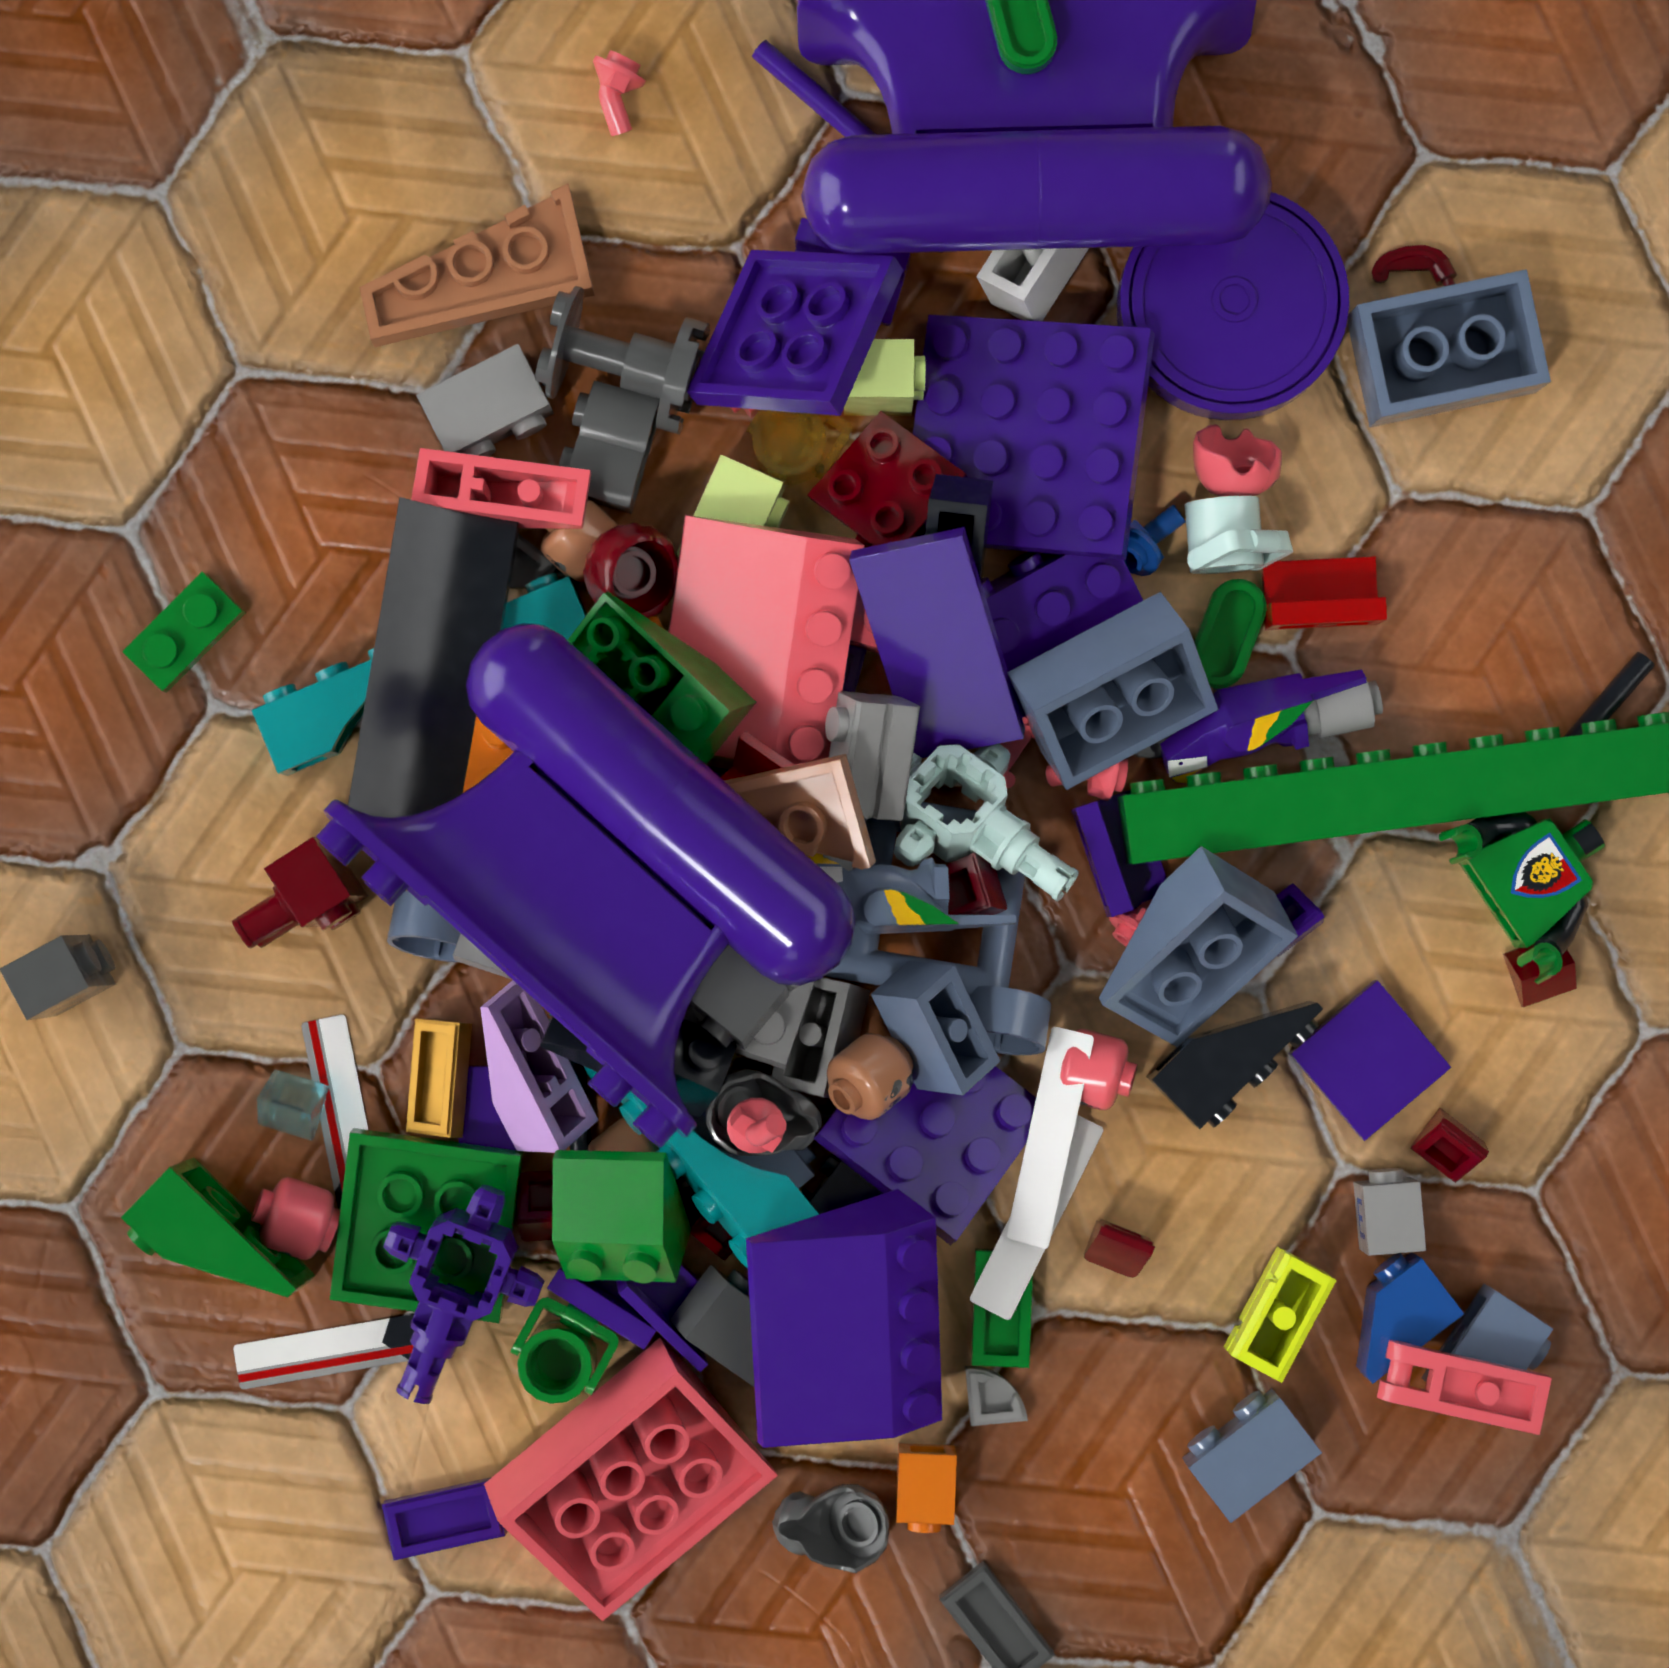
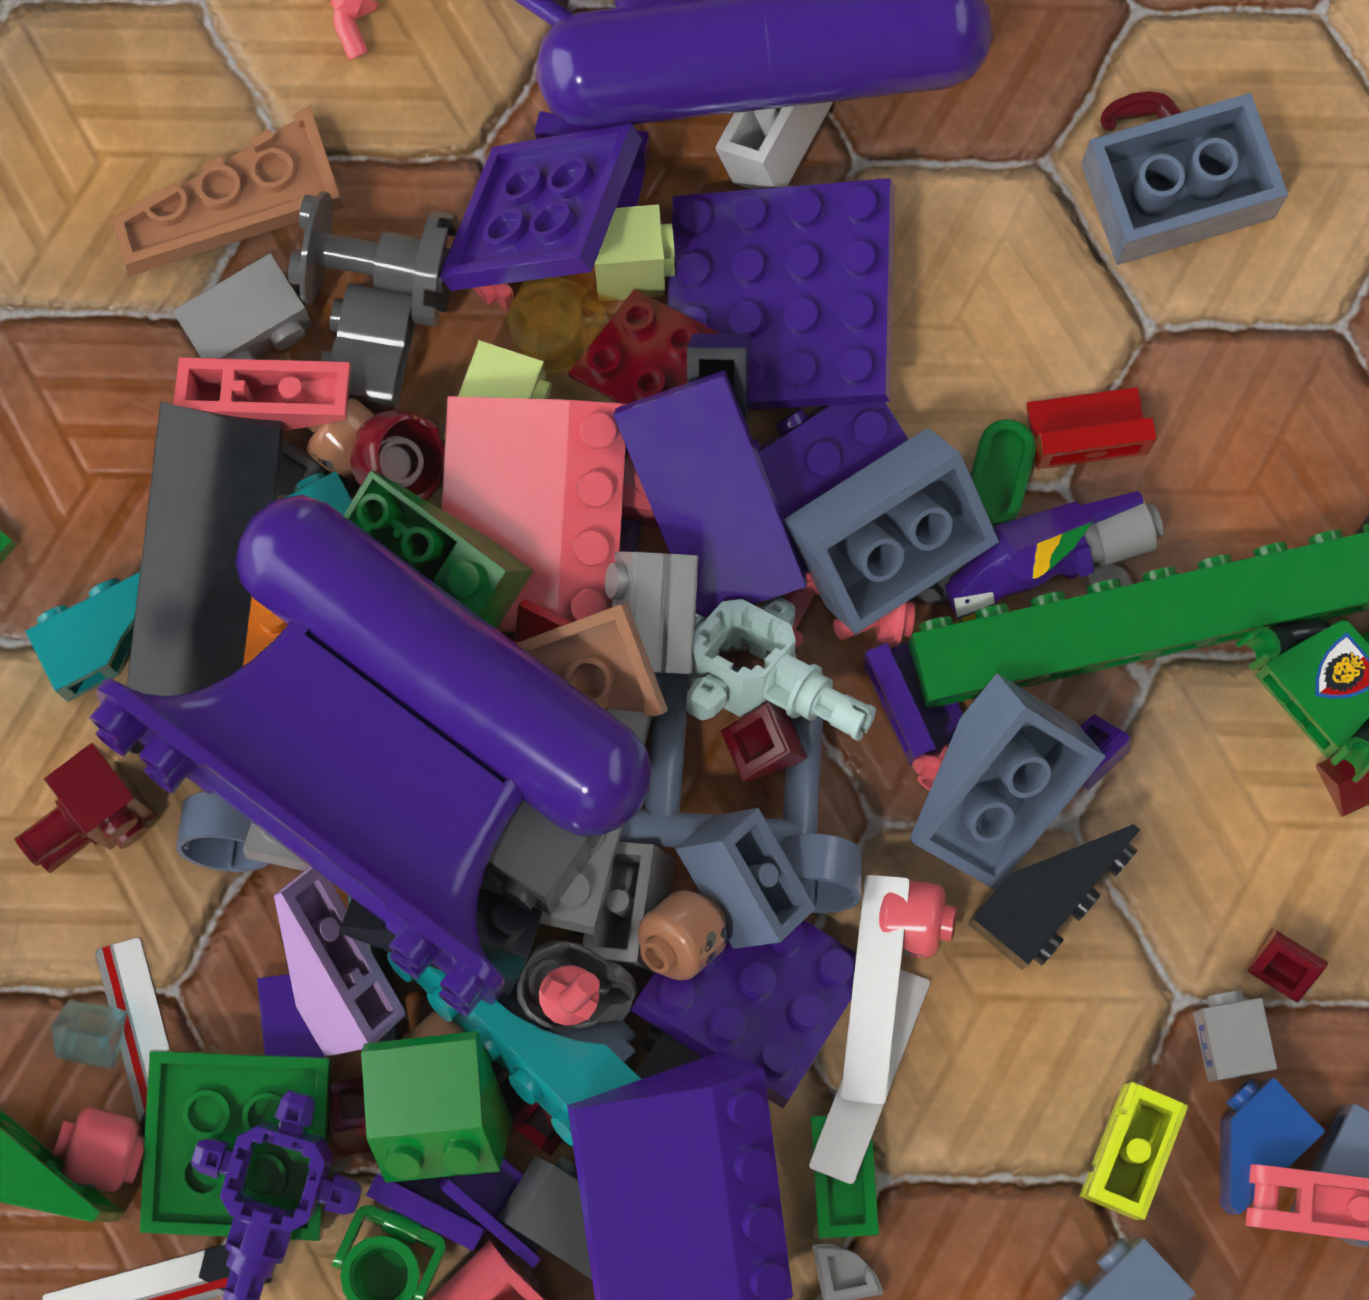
camera: 10 degrees left, 10 degrees down
pearl gold tile [406,1018,472,1138] -> none
sand blue animal [807,853,1017,934] -> none
dark red slope [1084,1219,1155,1278] -> none
dark purple brick [1116,192,1349,420] -> none
blue plate [1123,504,1186,576] -> none
light aqua piece [1185,496,1293,574] -> none
coral hair [1193,424,1282,497] -> none
dark purple tile [1288,980,1452,1141] -> none

